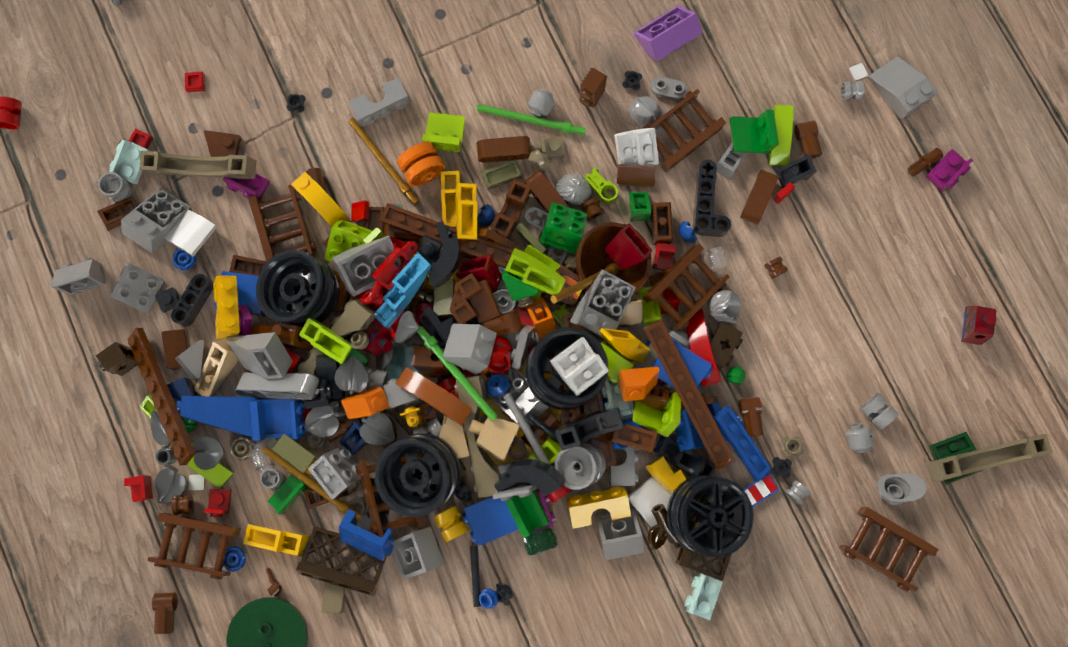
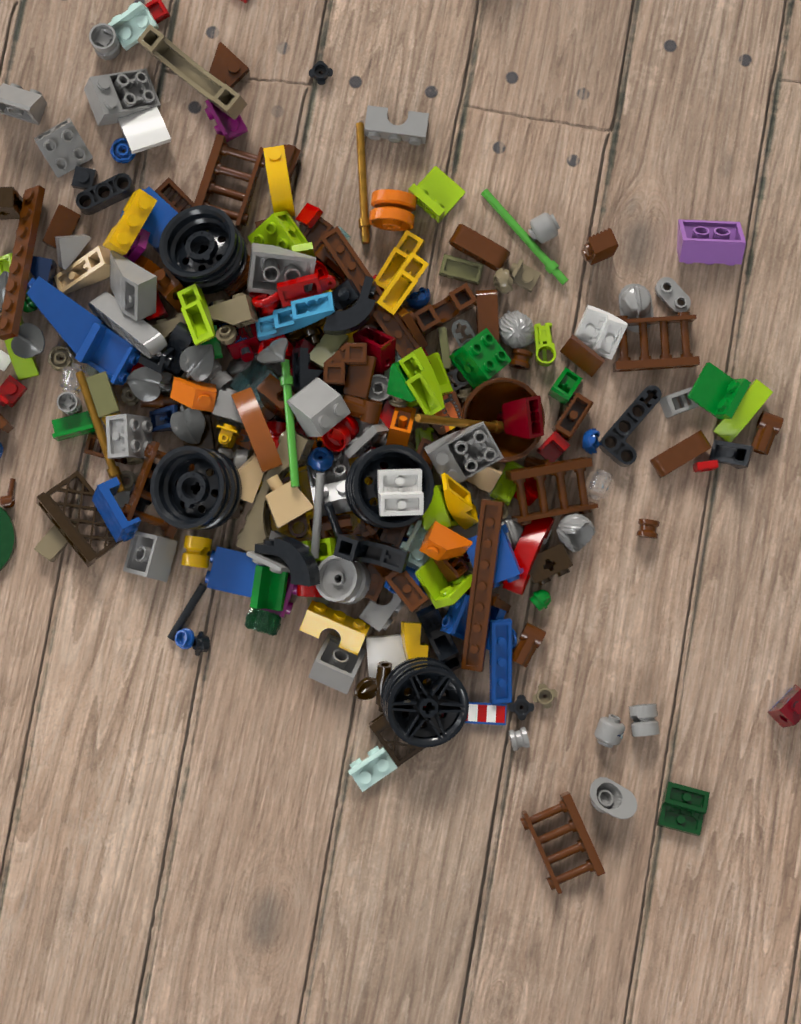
camera: 30 degrees right, 5 degrees up
reddish brown slope [97,196,138,231] -> none
yellow slope [243,524,310,556] -> none
black plate [455,483,472,502] -> none
black plate [622,71,642,90] -> none
dark tan arch [926,434,1053,482] -> none

